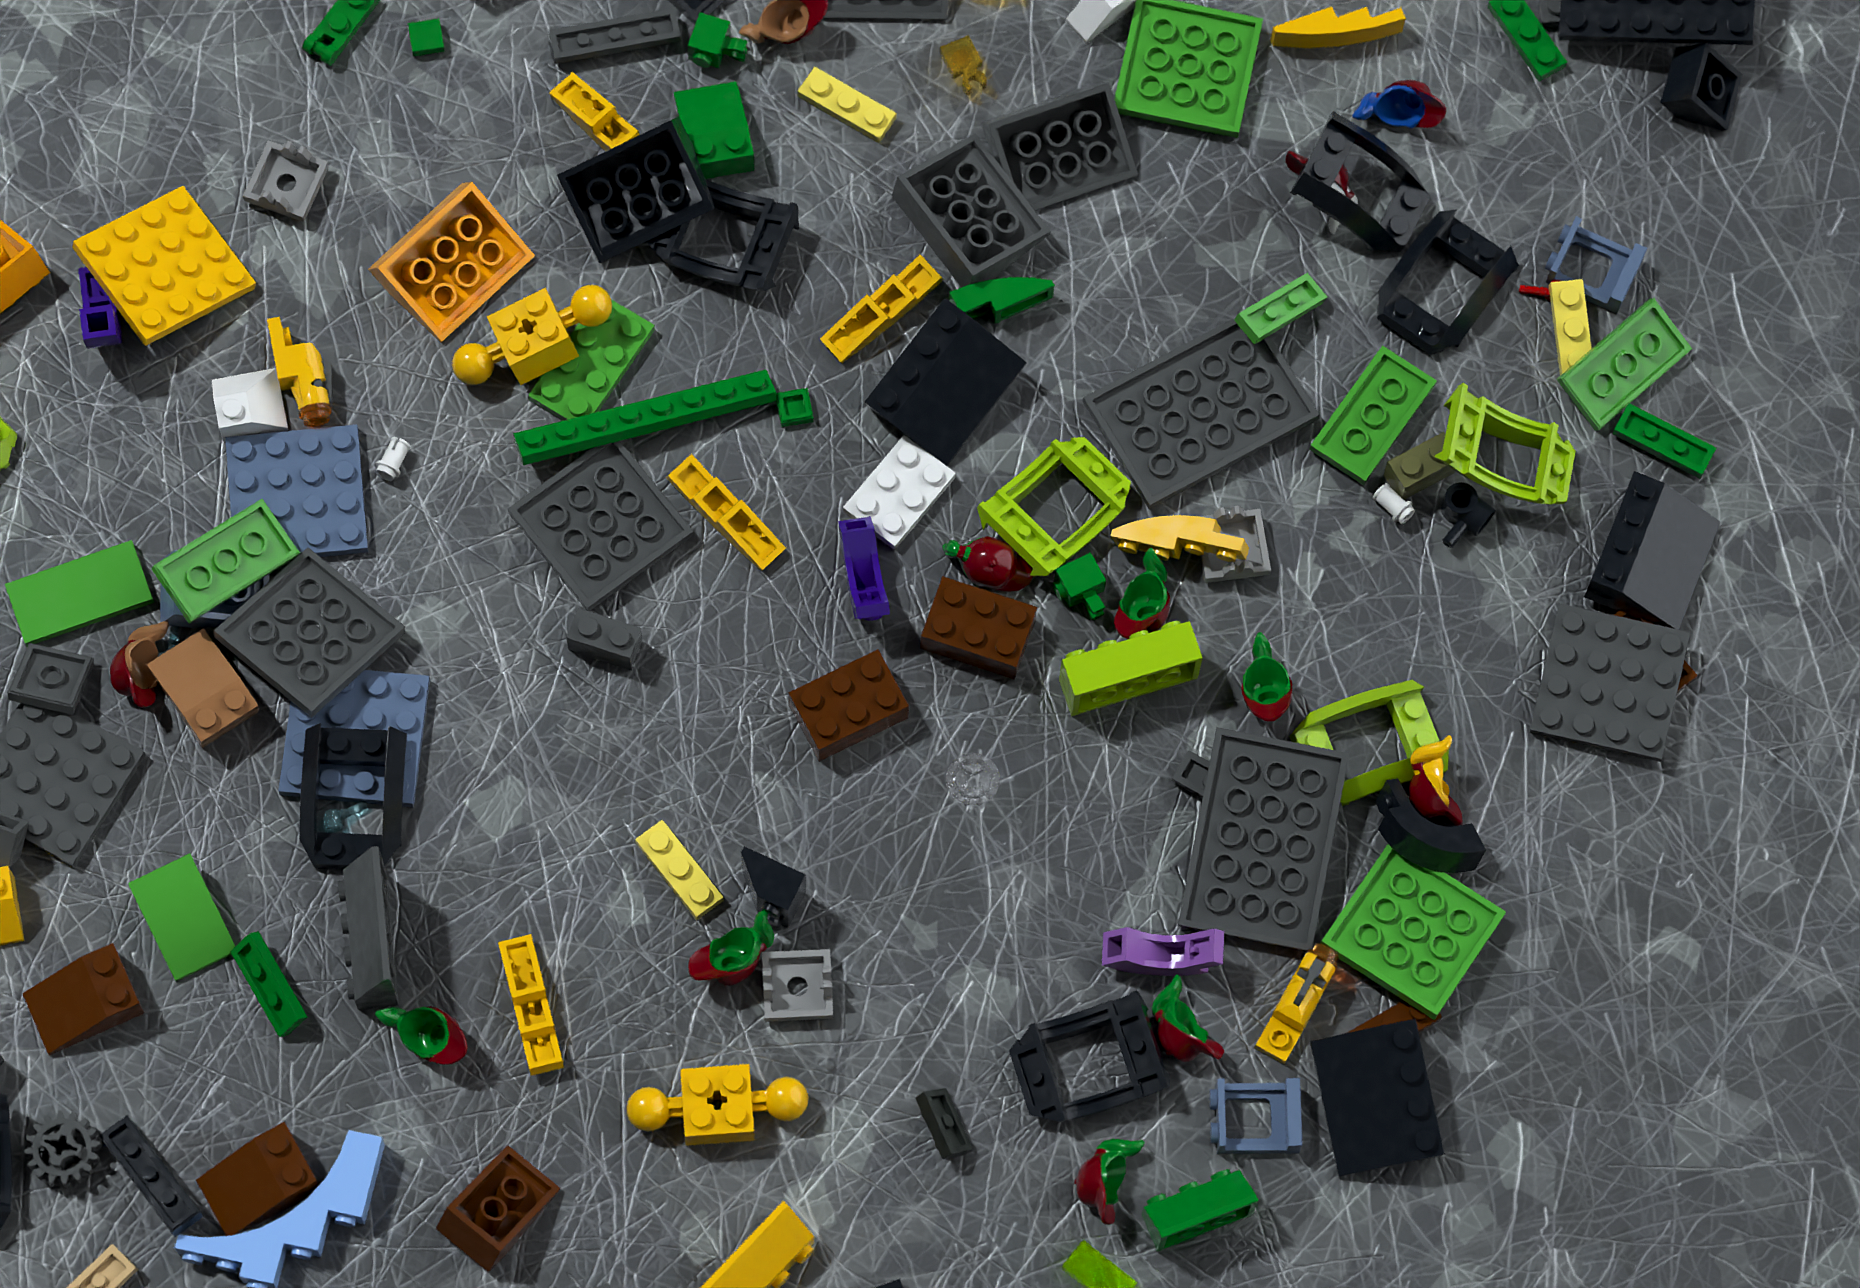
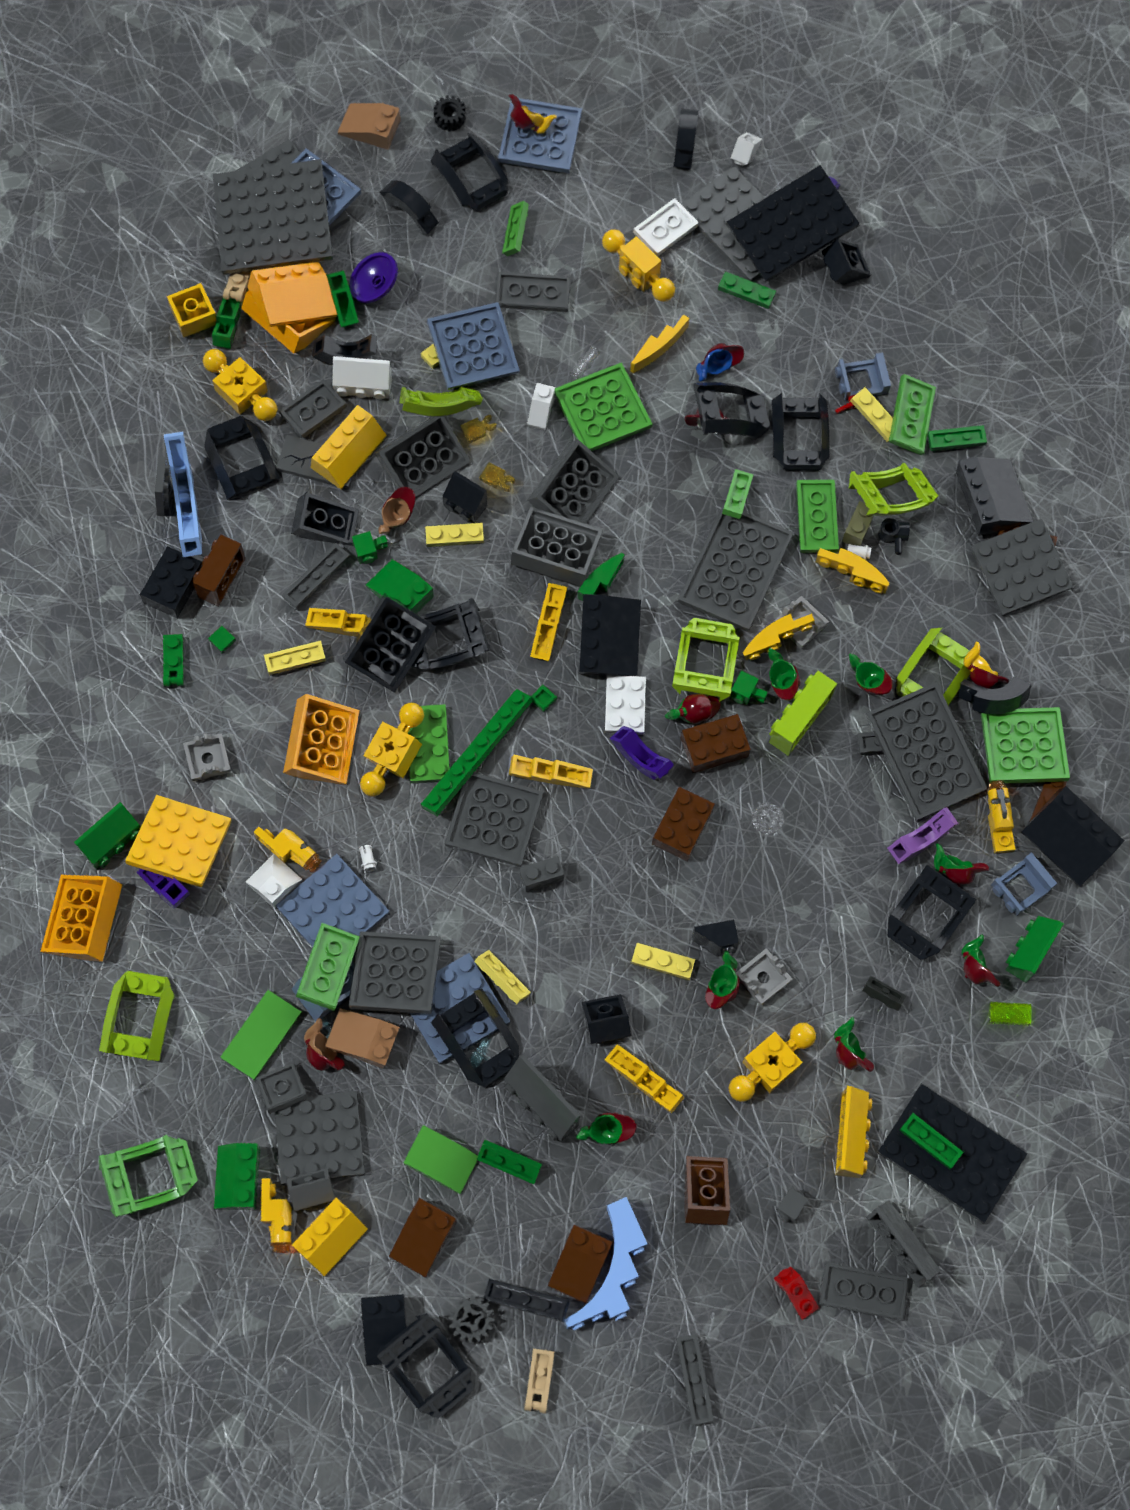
camera: 35 degrees left, 0 degrees up
none -> green slope [74,802,141,870]
none -> light yellow plate [264,641,326,675]
none -> black slope [443,471,487,523]
none -> light yellow plate [474,950,531,1004]
none -> black slope [581,994,631,1044]
none -> yellow slope [815,548,889,594]
none -> hair [834,1017,874,1072]

